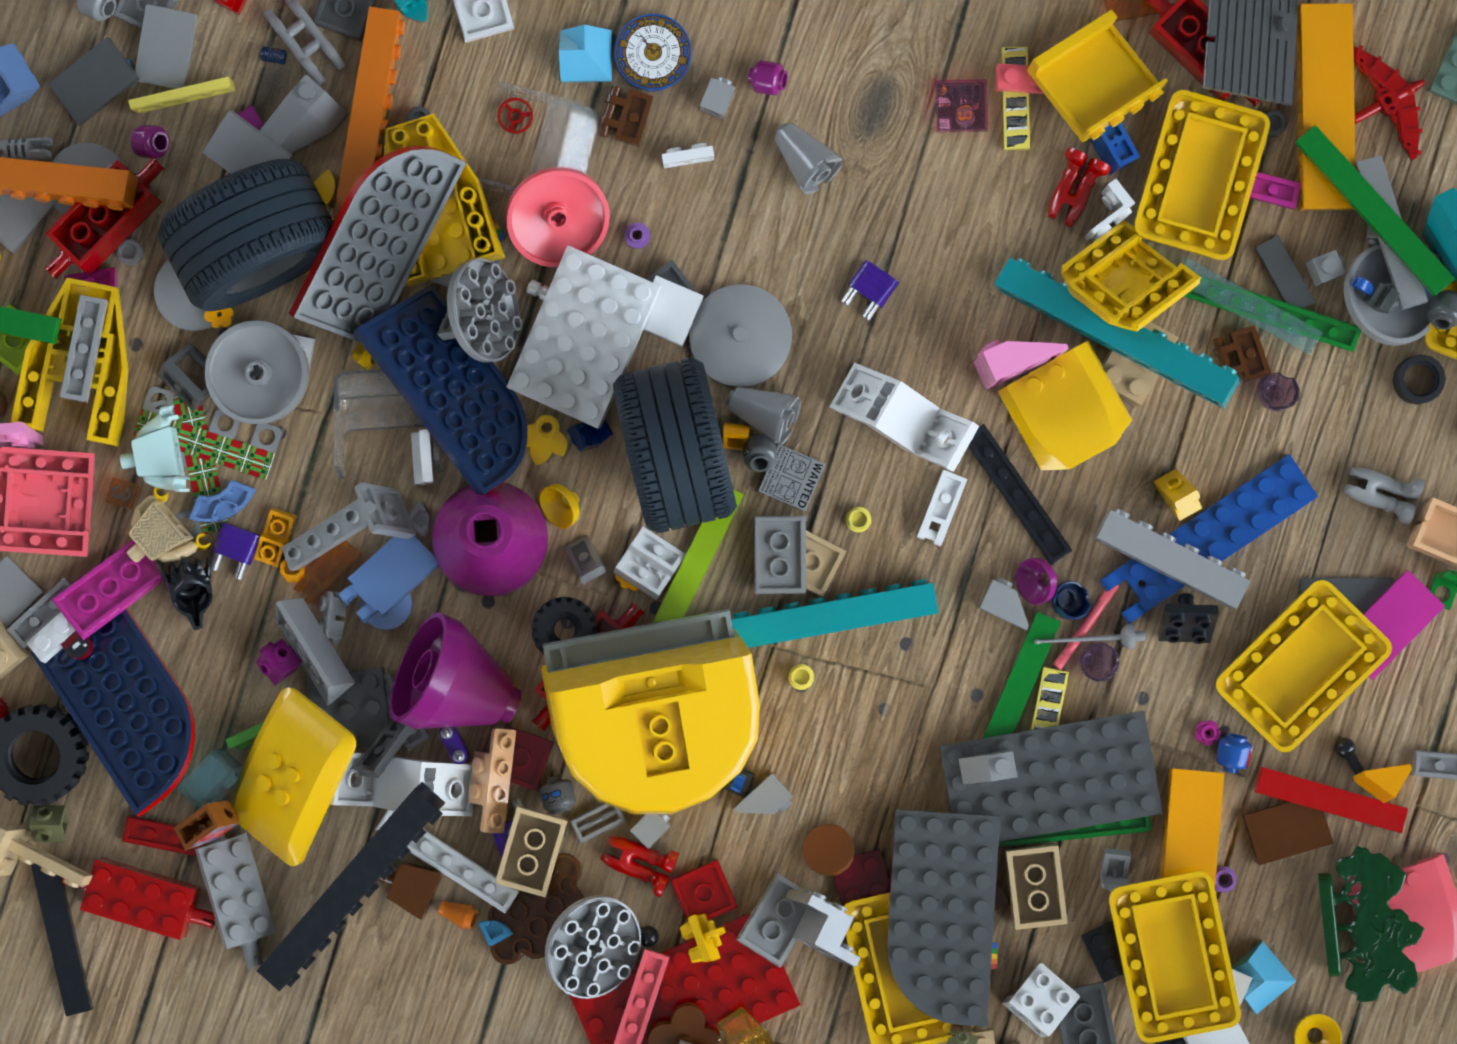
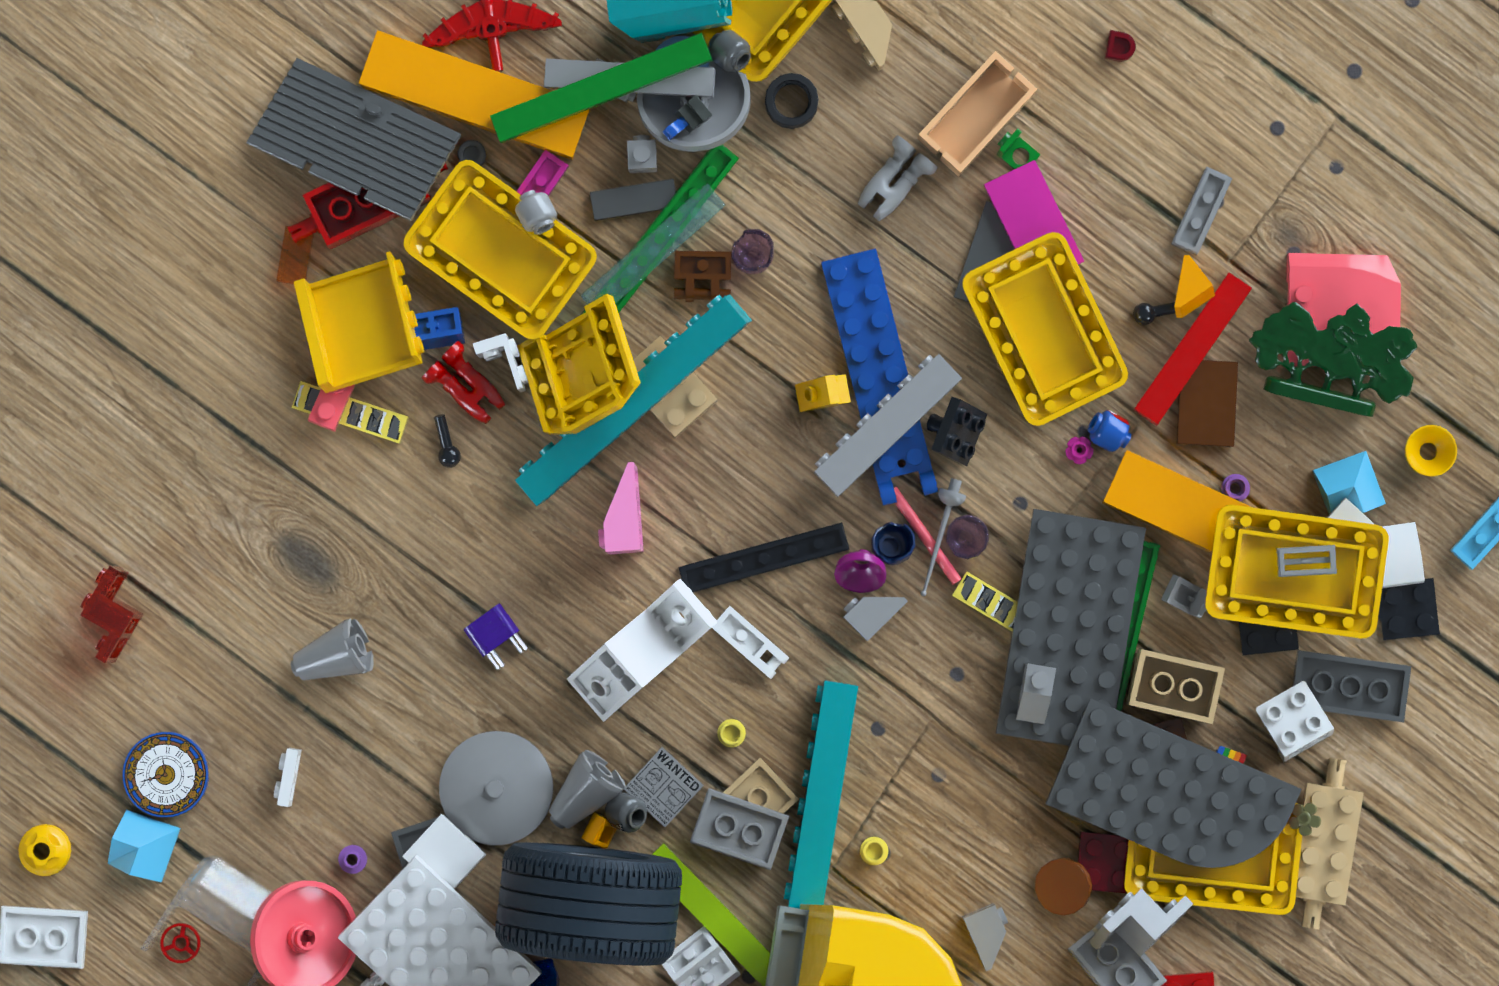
camera: 75 degrees left, 0 degrees up
reddish brown plate [598,85,654,147] -> none
light grey brick [700,77,735,120] -> none
piece [723,769,754,797] -> none
magenta head [748,60,788,96] -> none
clear pink tile [935,79,988,133] -> none
green tile [982,612,1061,738] -> none
yellow wedge [997,341,1132,470] -> none
none -> black bar [434,414,461,468]
none -> light grey head [515,190,557,235]
none -> light grey tile [1276,545,1337,577]

